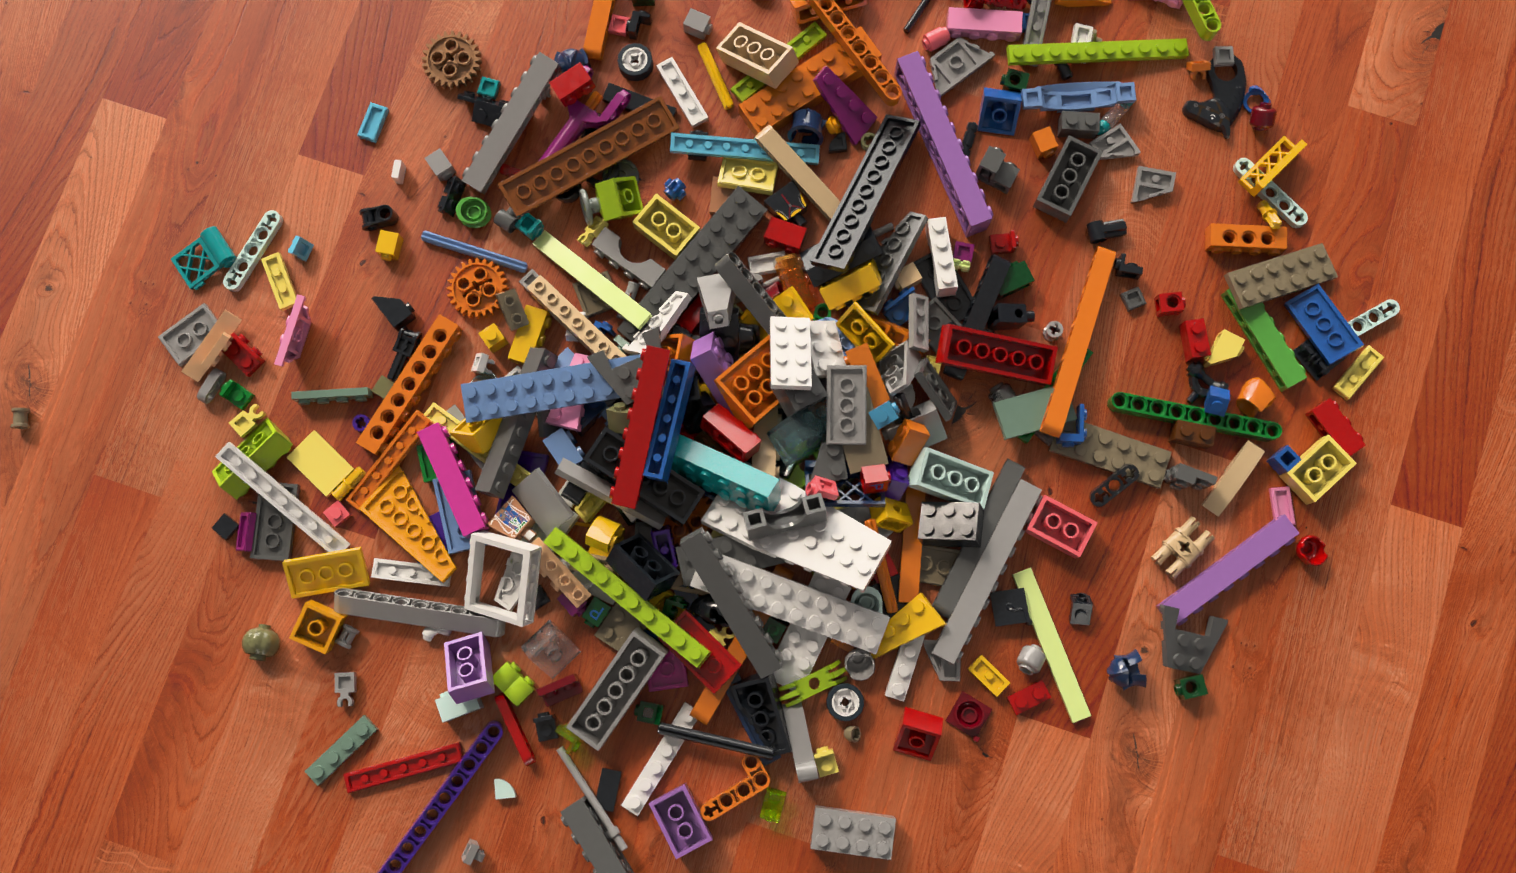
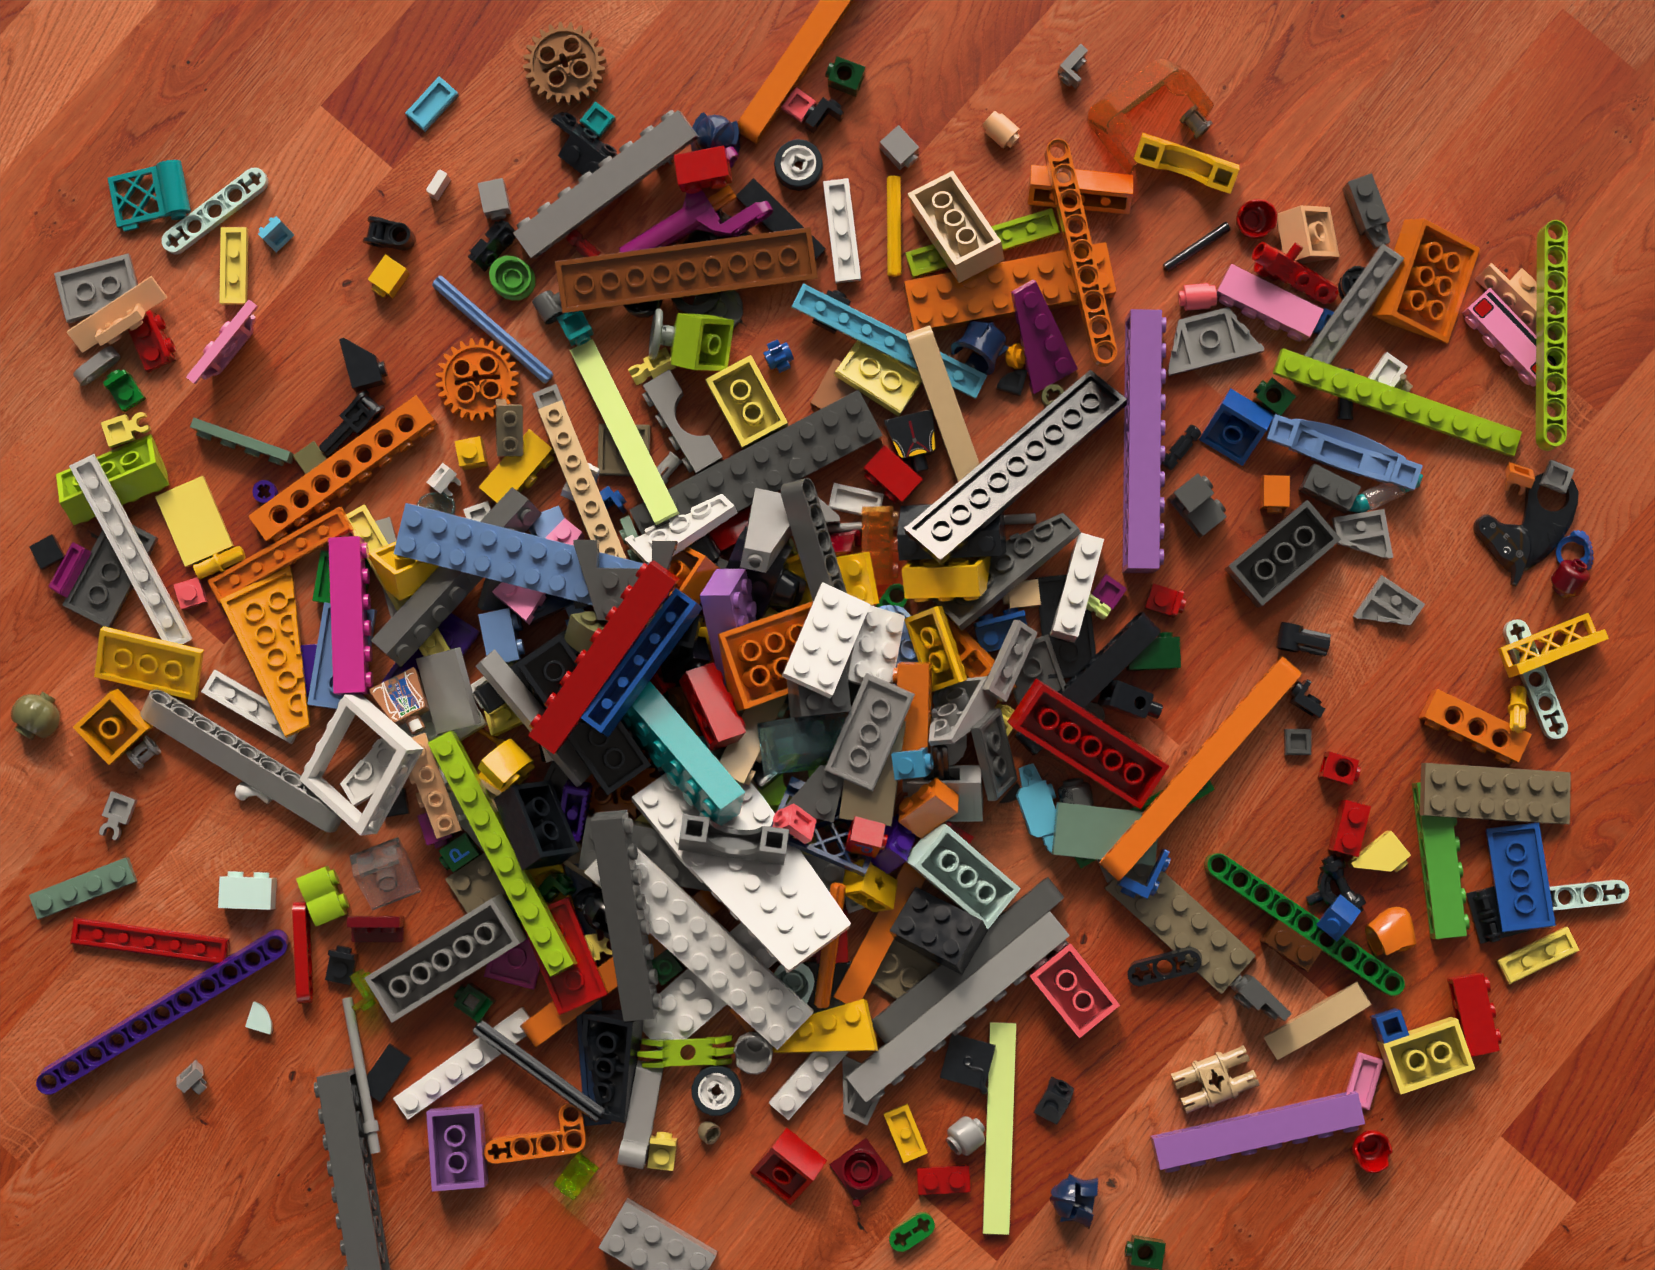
camera: 20 degrees right, 5 degrees up
medium lavender brick [444,632,495,704] -> none
light grey bush [1043,321,1063,342] -> none
dark grey wing [1160,604,1228,674] -> none
none -> green beam [889,1212,935,1252]
none -> medium azure hinge [1016,763,1056,853]

